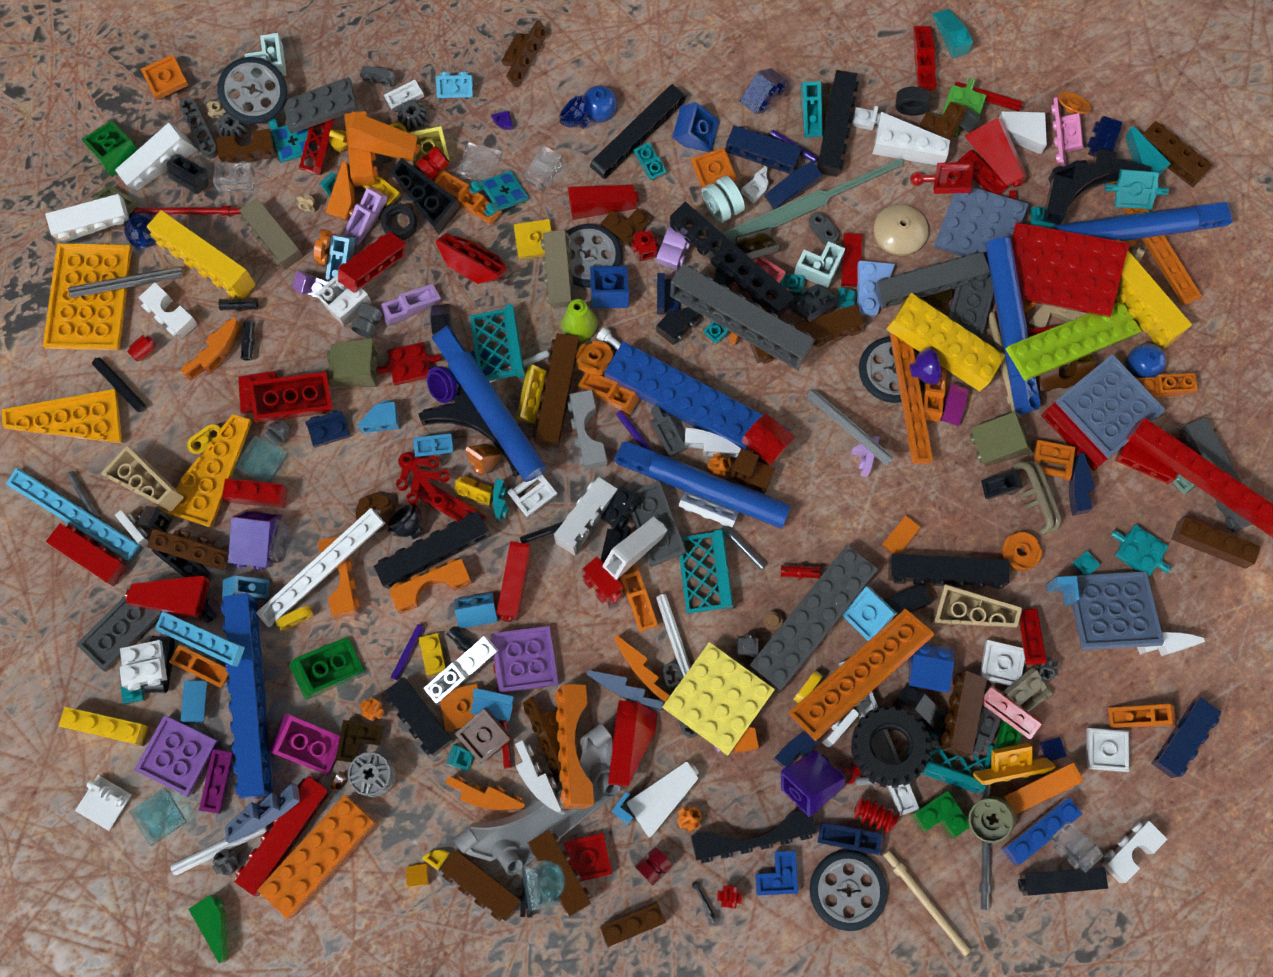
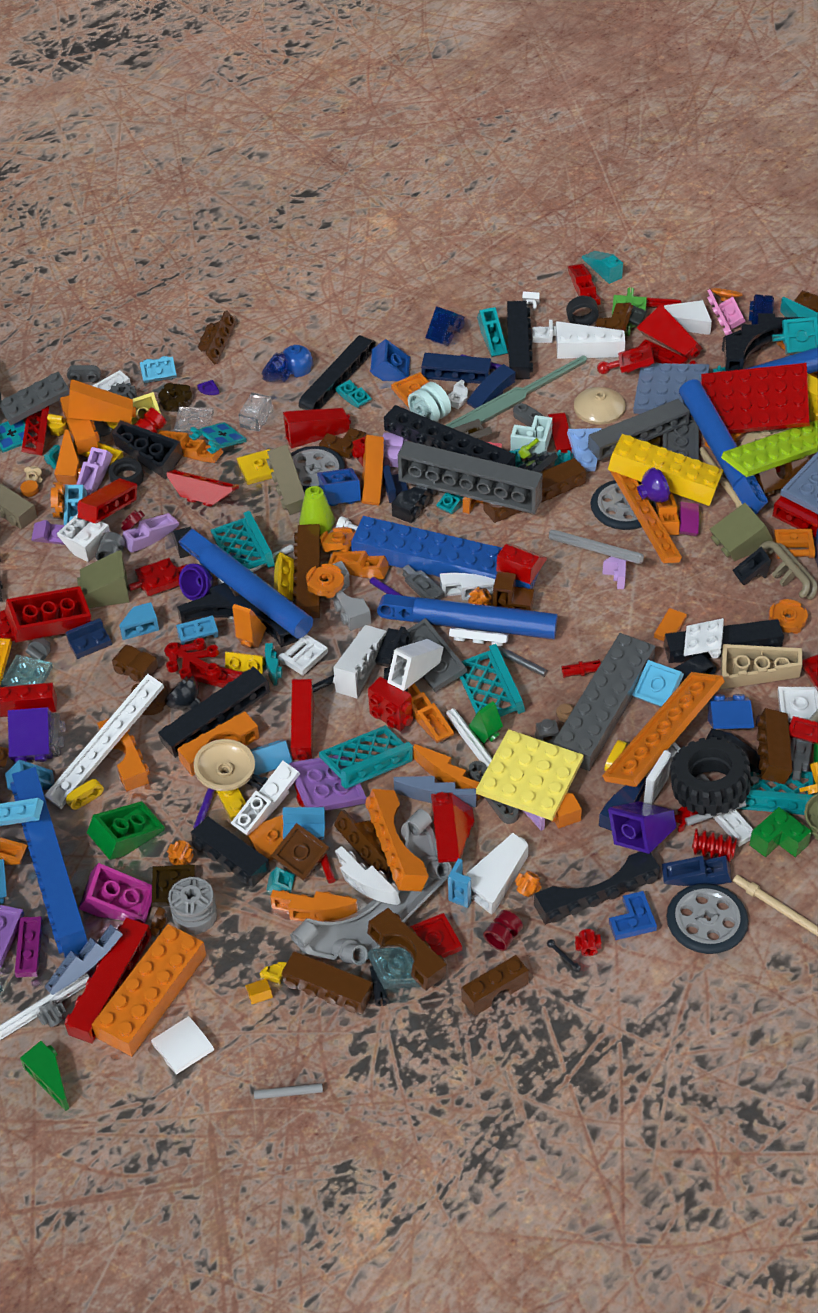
camera: 10 degrees left, 25 degrees down
none -> orange tile [20,480,39,497]
none -> reddish brown brick [112,645,158,682]
none -> dark red plate [121,510,145,531]
none -> white slope [151,1016,214,1075]
none -> dark brown plate [158,383,193,412]
none -> tan dish [194,739,255,791]
none -> orange plate [306,564,344,598]
none -> teal fence [319,725,413,789]
none -> orange slope [361,435,384,506]
none -> green slope [469,701,503,744]
none -> lime hand [518,438,539,459]
none -> white tile [522,292,540,310]
none -> white hinge [684,618,724,658]

